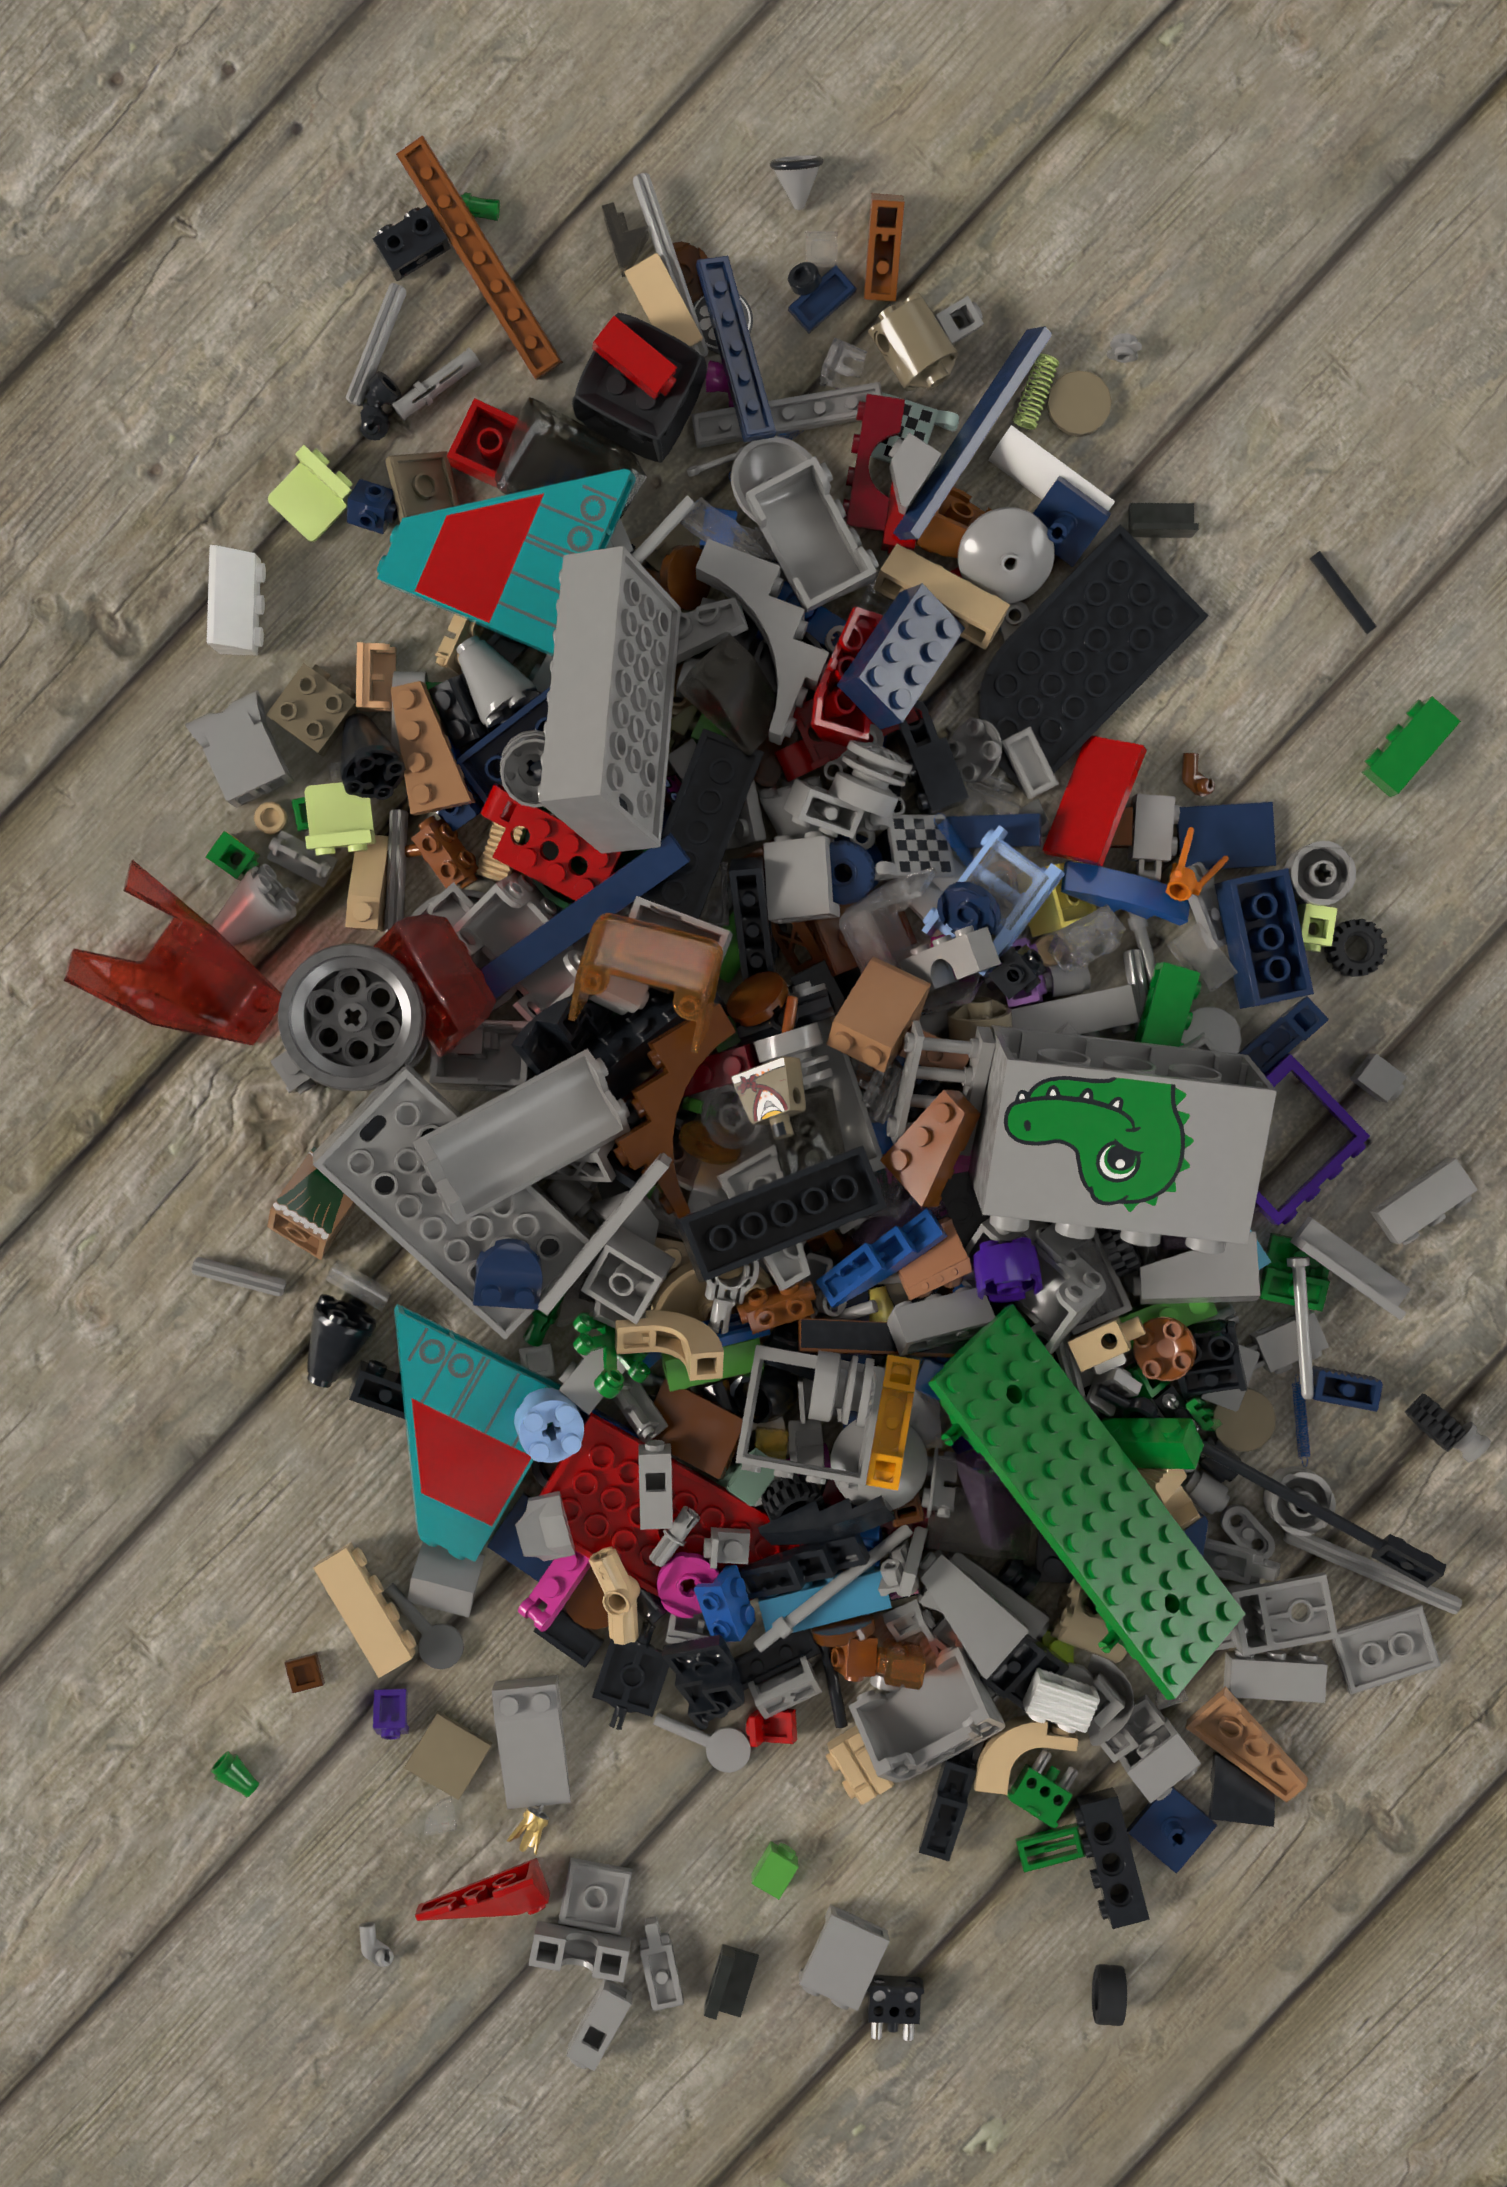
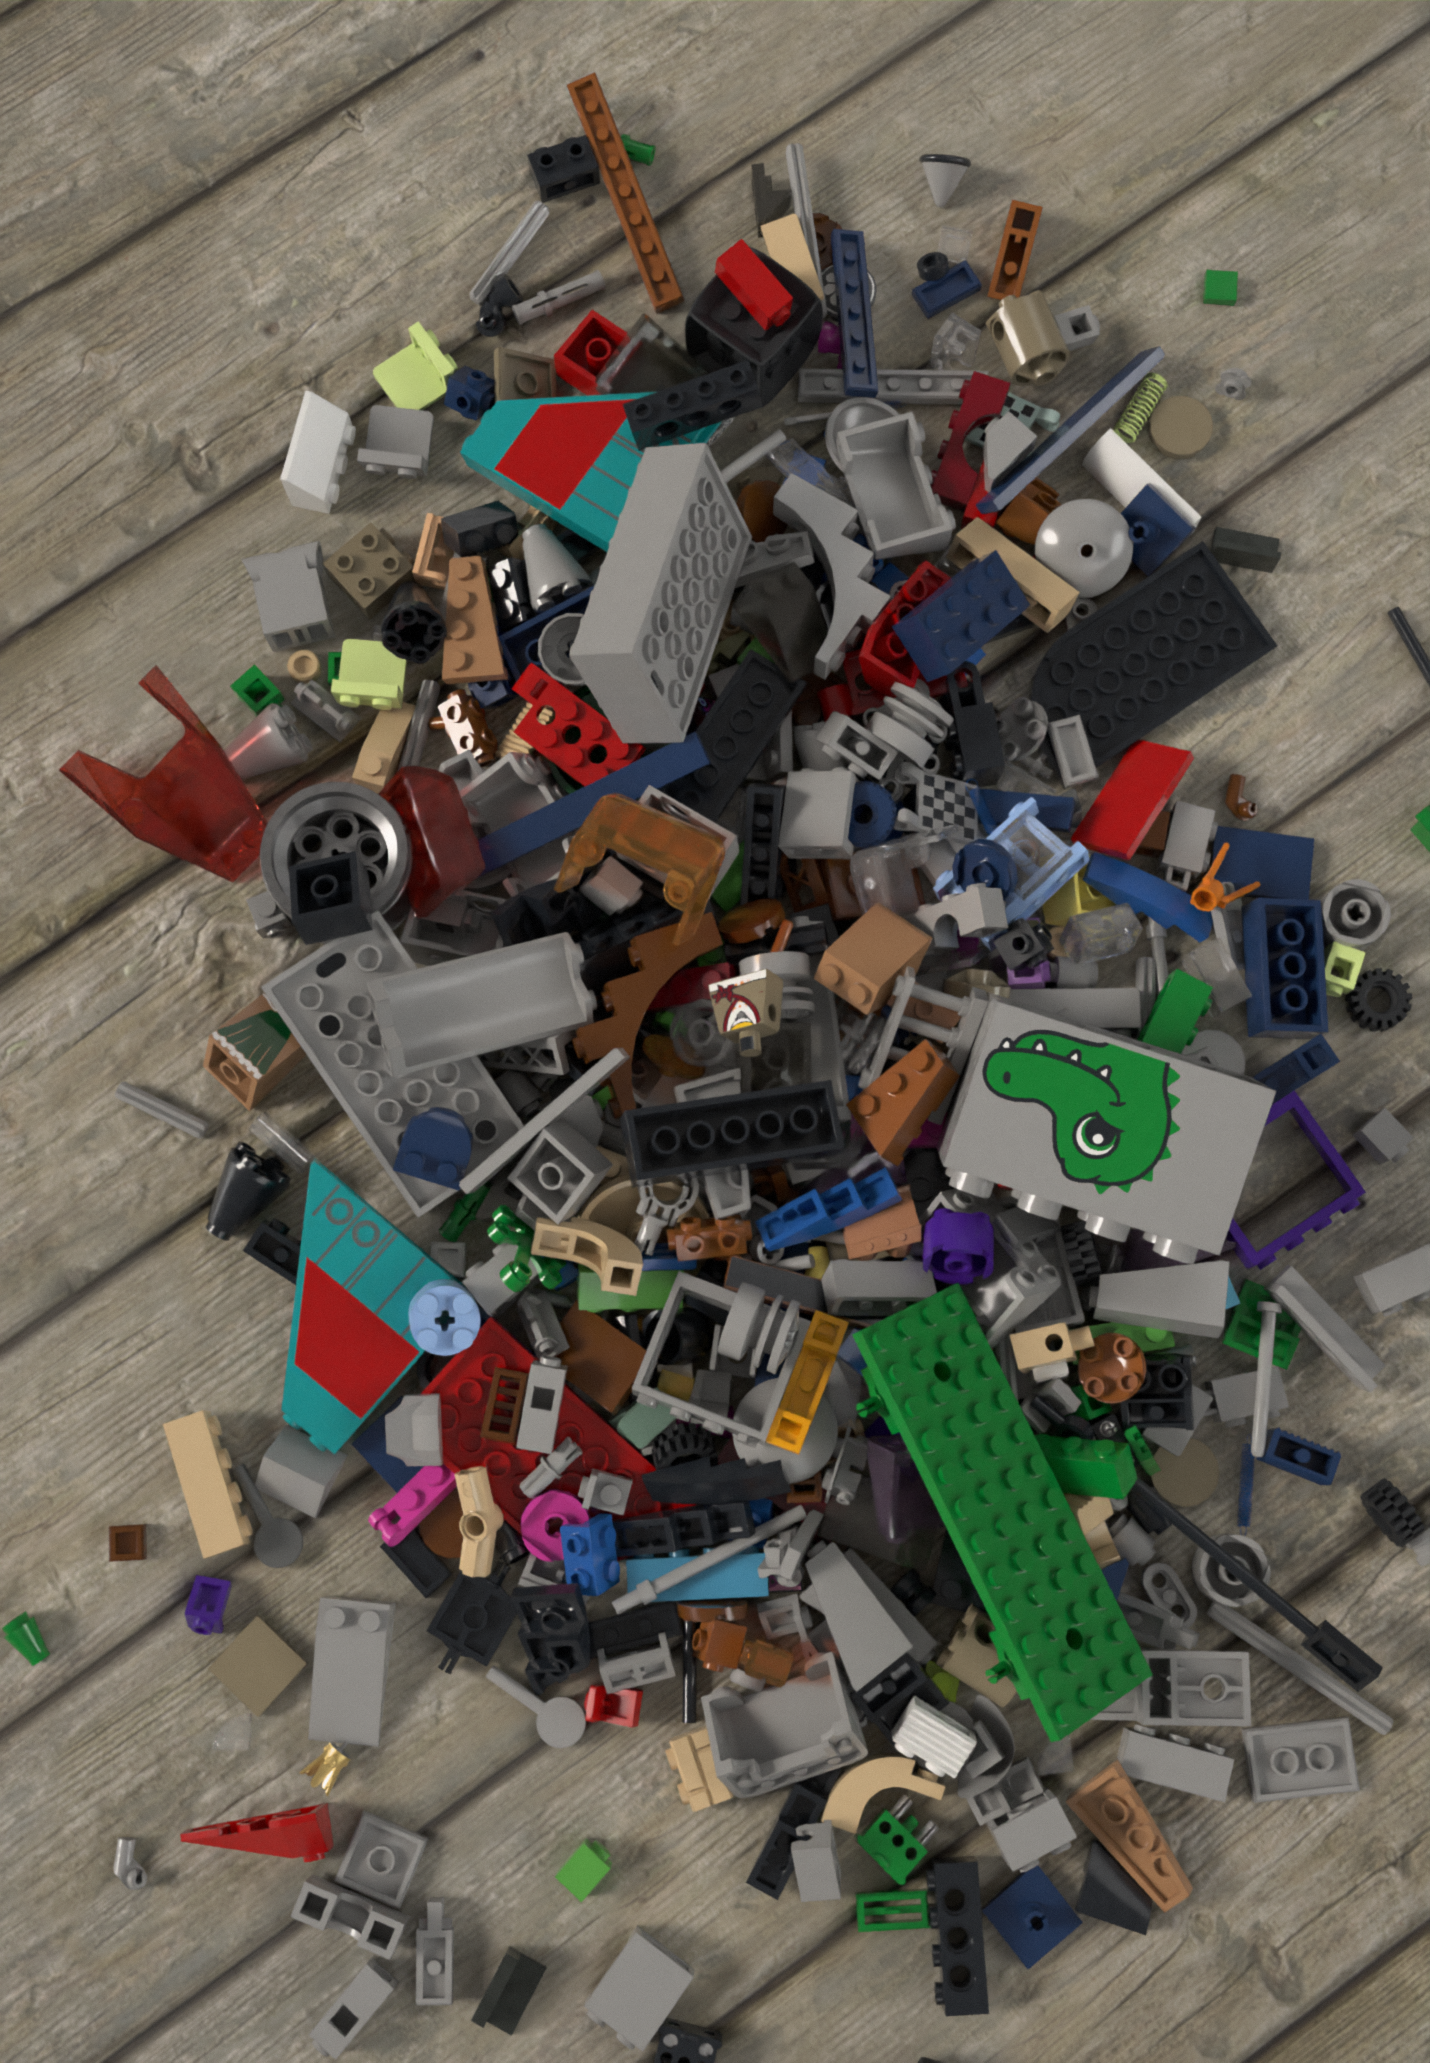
camera: 10 degrees right, 10 degrees down
none -> black brick [289,851,373,945]
none -> light grey bracket [357,405,434,479]
none -> black brick [441,500,518,557]
none -> reddish brown slope [480,1367,529,1445]
none -> black brick [623,360,763,451]
none -> light grey hinge [791,1820,841,1902]
none -> green tile [1203,269,1238,306]

